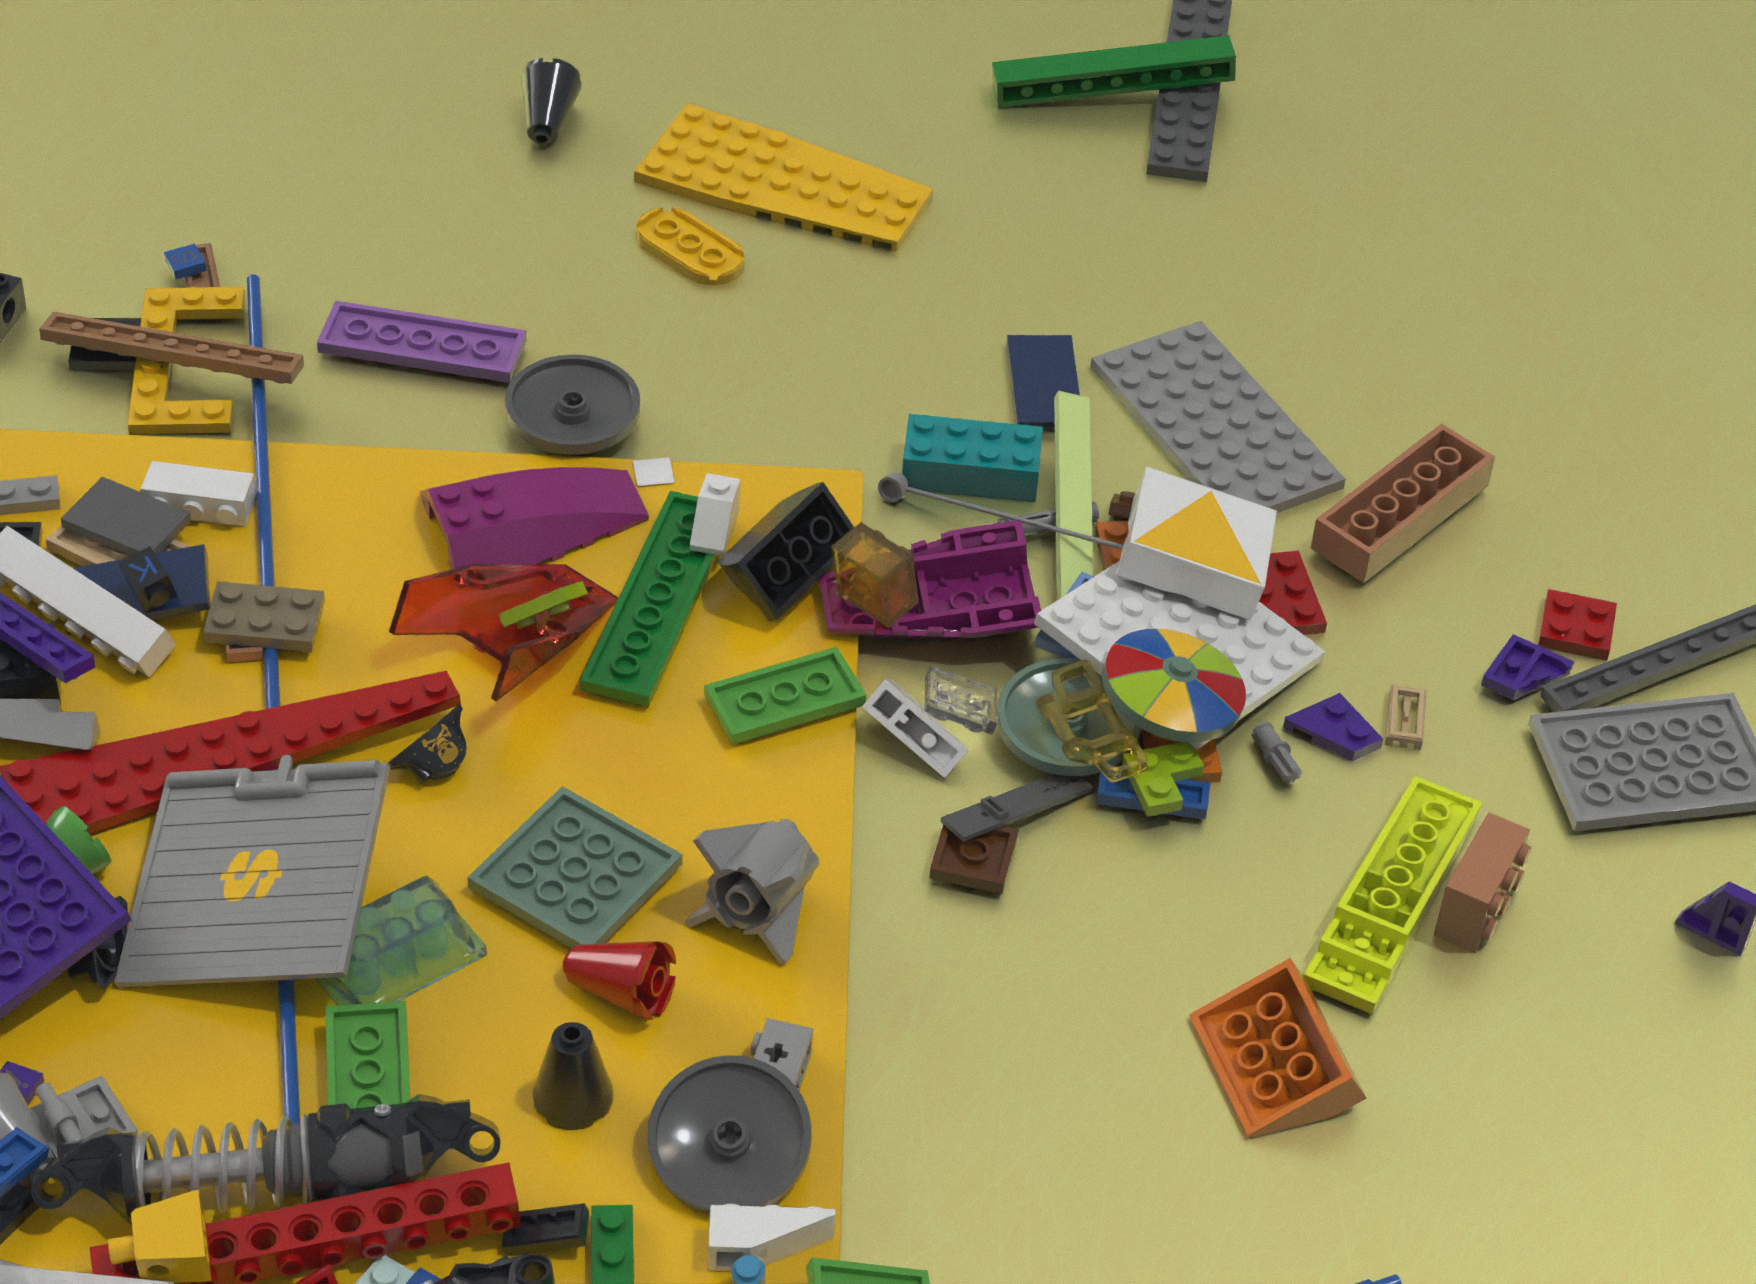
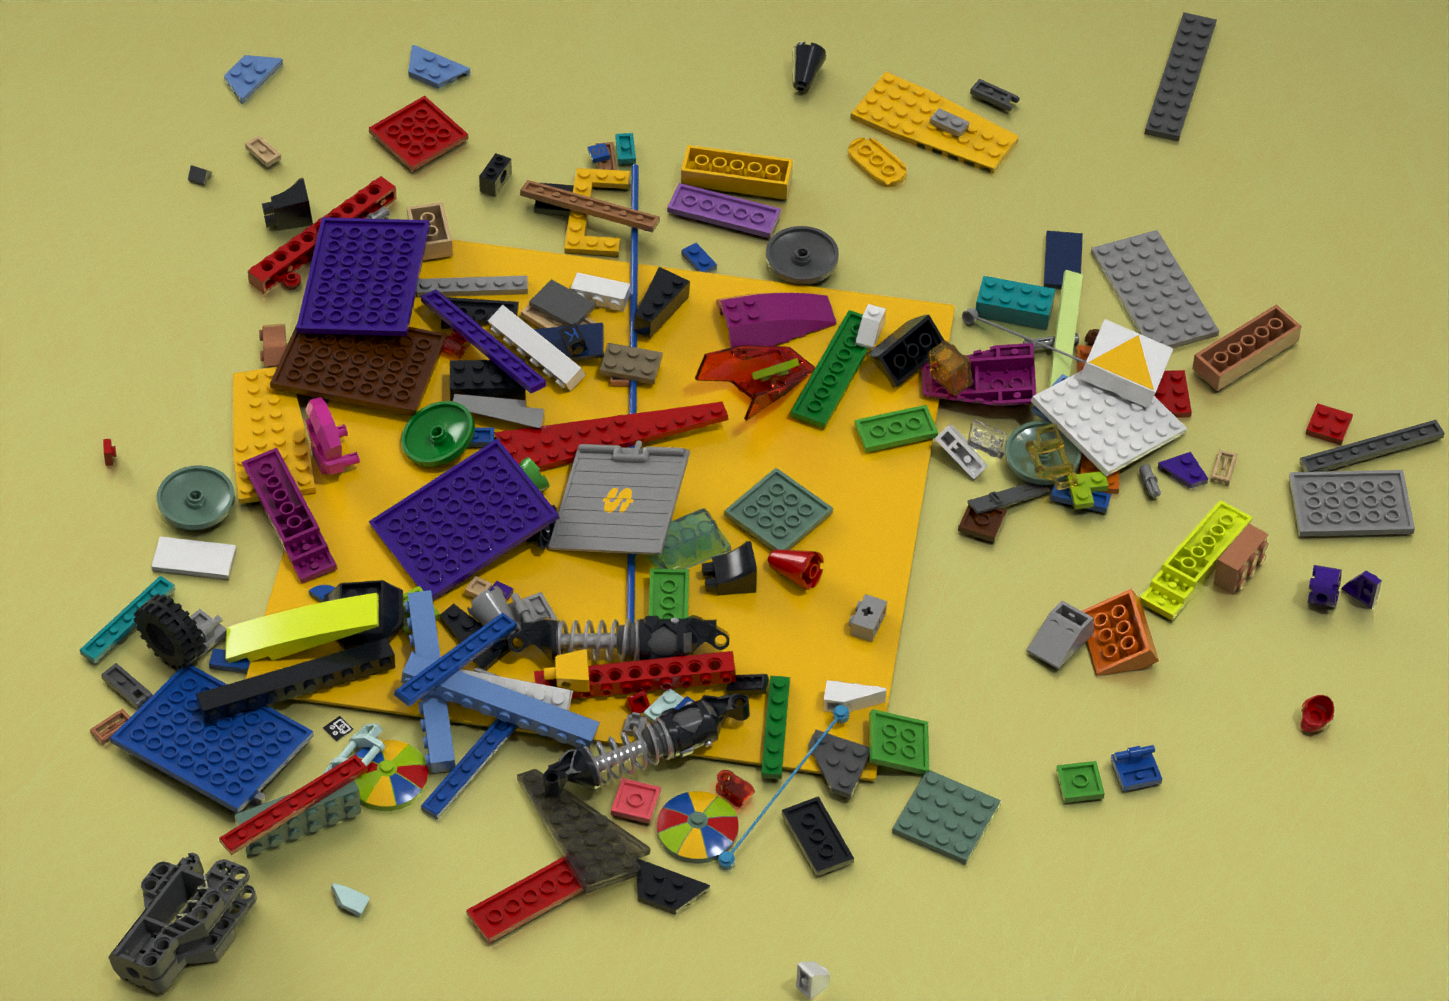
camera: 10 degrees right, 5 degrees up
black hat [388,704,467,784] -> none
black cone [533,1022,613,1130] -> none
white sticker [633,457,675,486] -> none
dark grey dish [648,1055,812,1215] -> none
light grey brick [685,819,819,965] -> none
green brick [992,35,1236,108] -> none
dish [1102,629,1246,742] -> none
dark purple wing [1481,634,1575,700] -> none
none -> teal plate [615,133,636,164]
none -> black wedge [634,267,690,339]
none -> yellow brick [681,145,793,200]
none -> blue plate [681,242,717,273]
none -> black hips [702,541,757,596]
none -> light grey plate [930,108,969,137]
none -> dark grey hinge [970,79,1020,111]
none -> light grey slope [1027,601,1094,669]
none -> red hair [1300,695,1335,733]
none -> dark purple brick [1308,565,1342,607]

